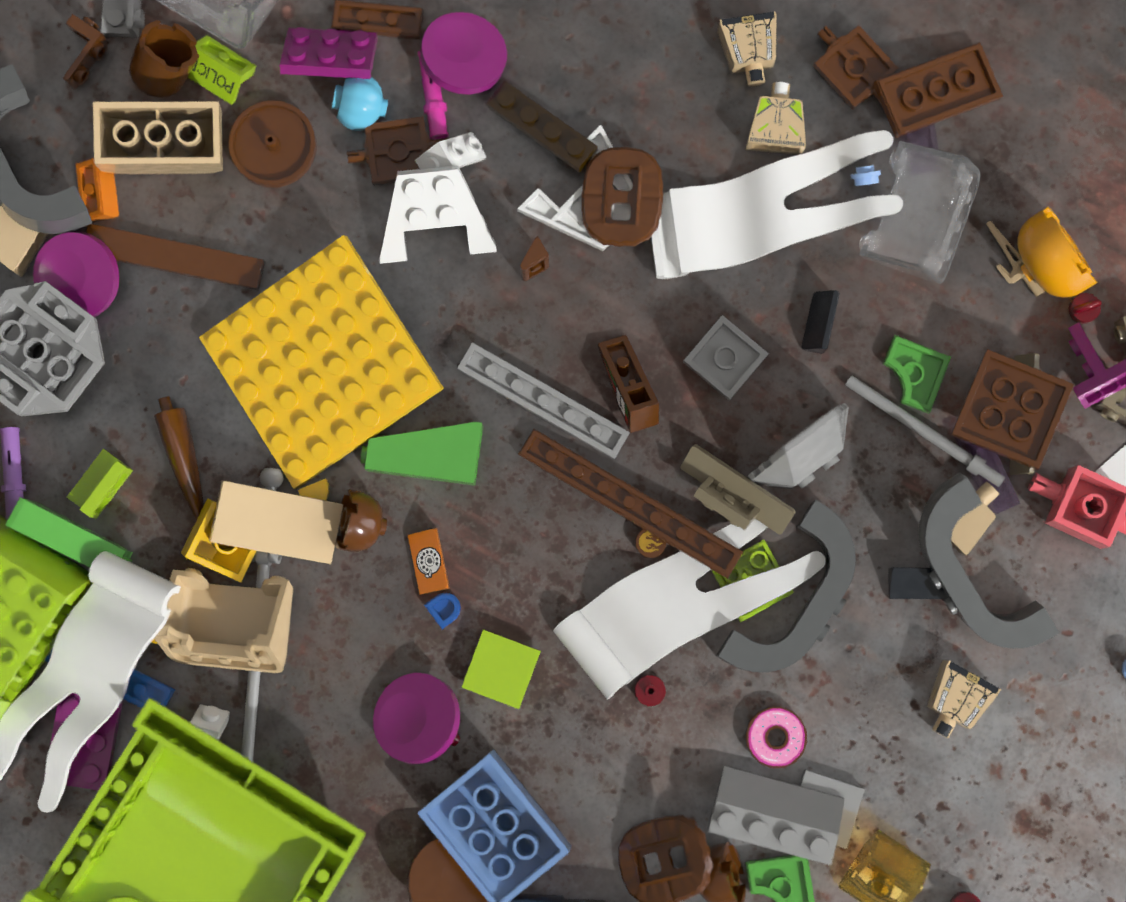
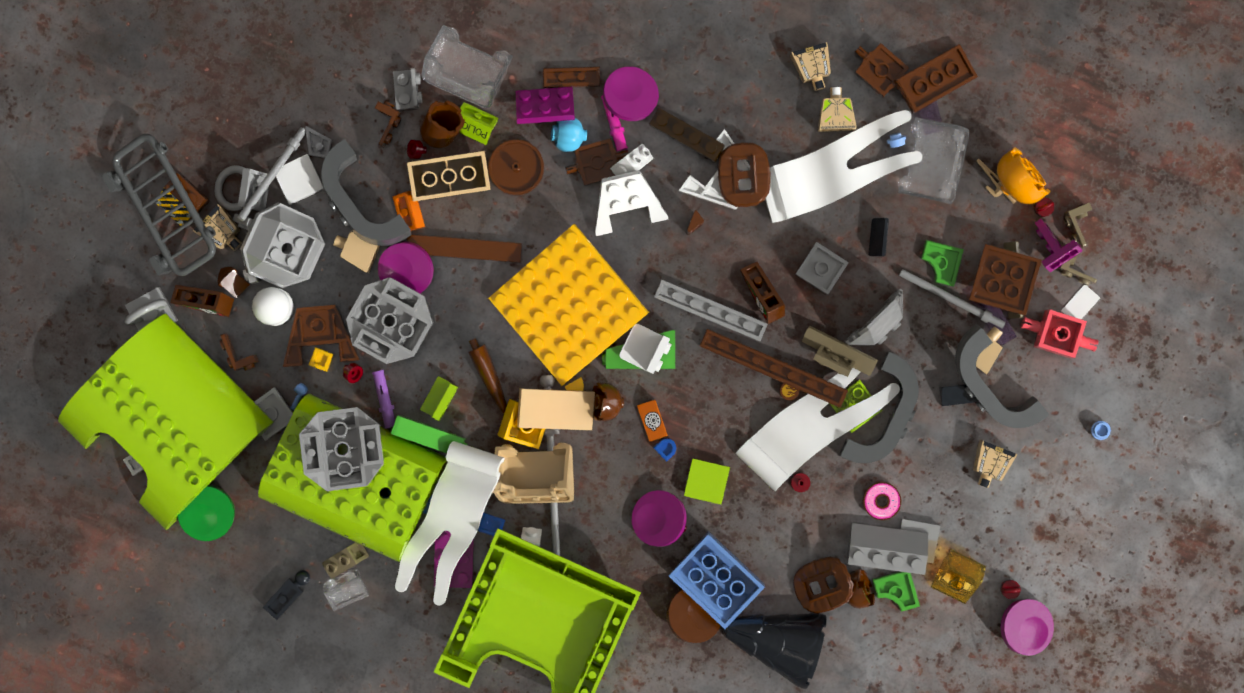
camera: 10 degrees left, 5 degrees up
none -> dark red tile [407,140,427,159]
none -> white bracket [619,324,672,374]

